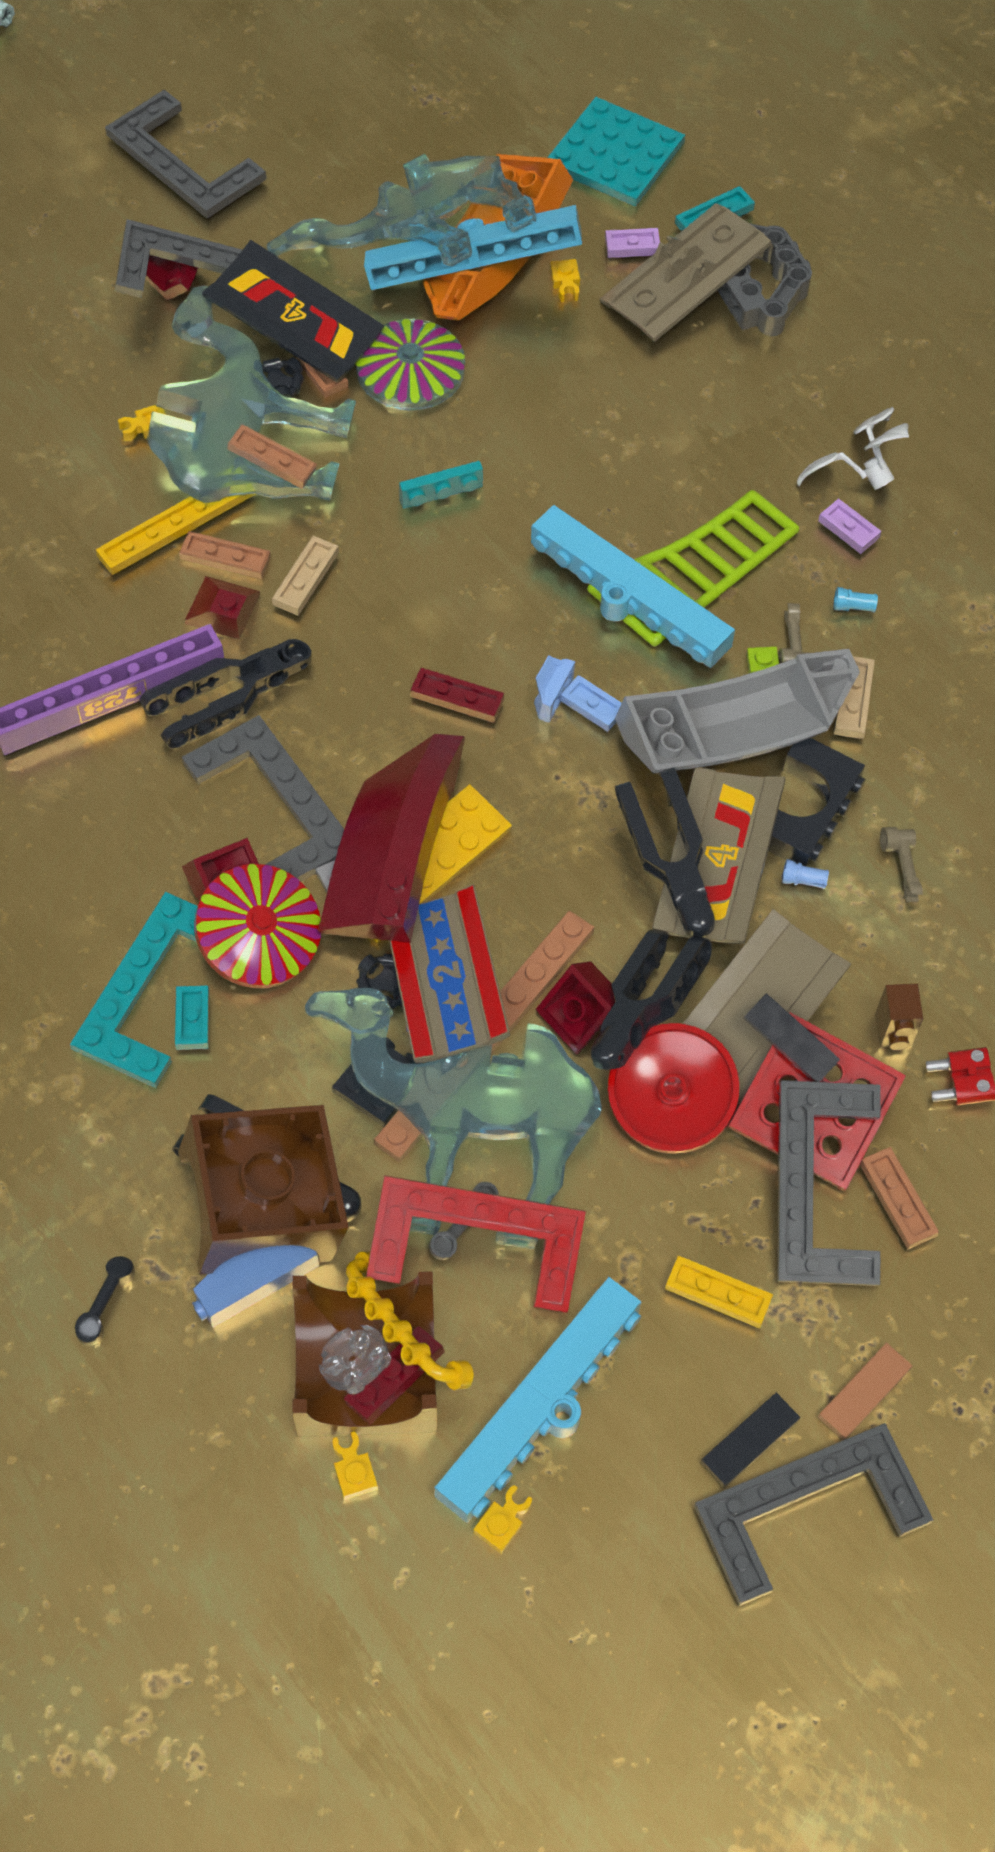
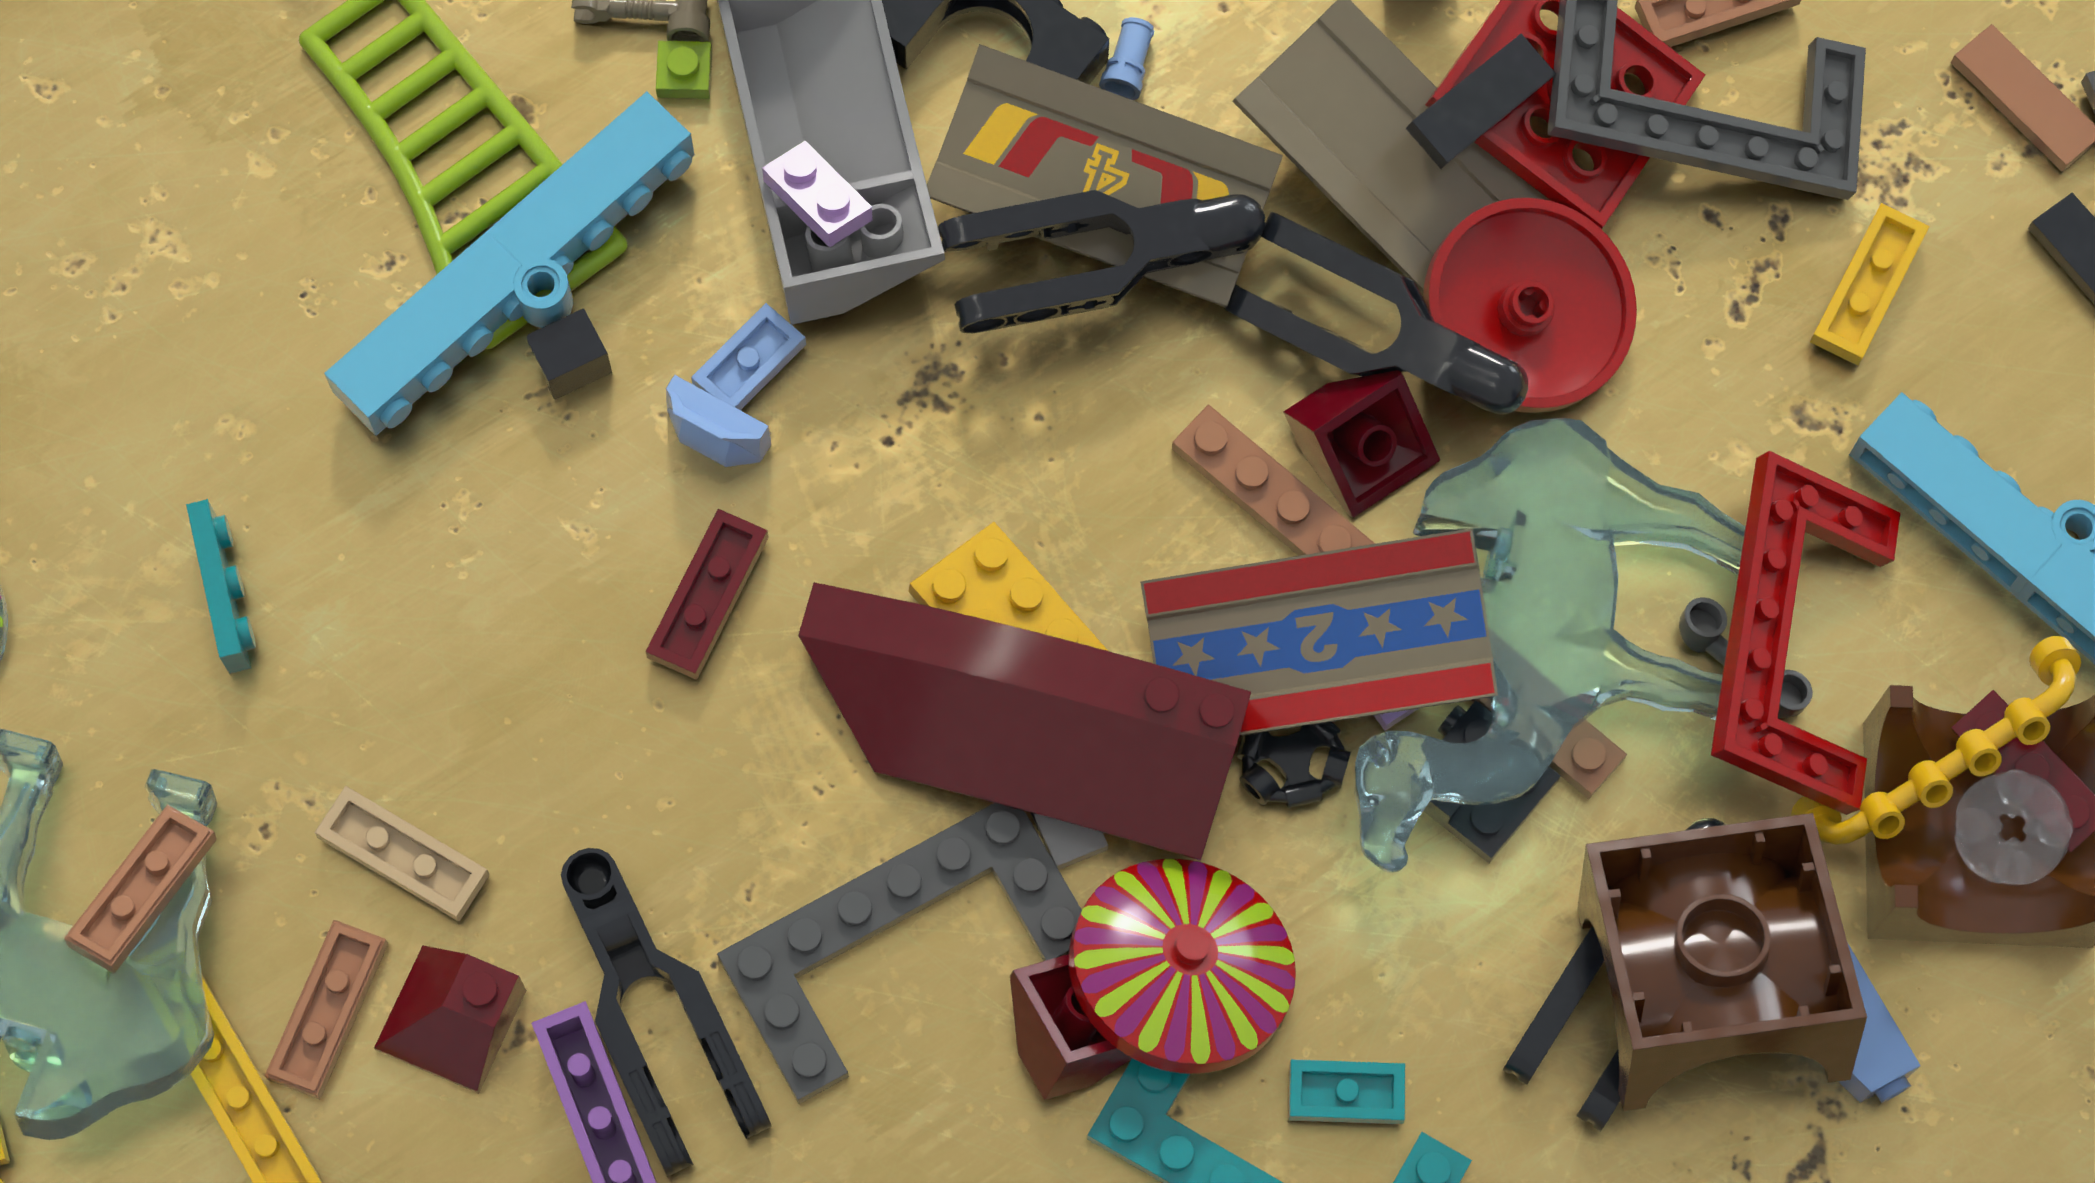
camera: 85 degrees left, 10 degrees up
none -> black panel [527,308,613,399]
none -> plate [762,141,873,248]

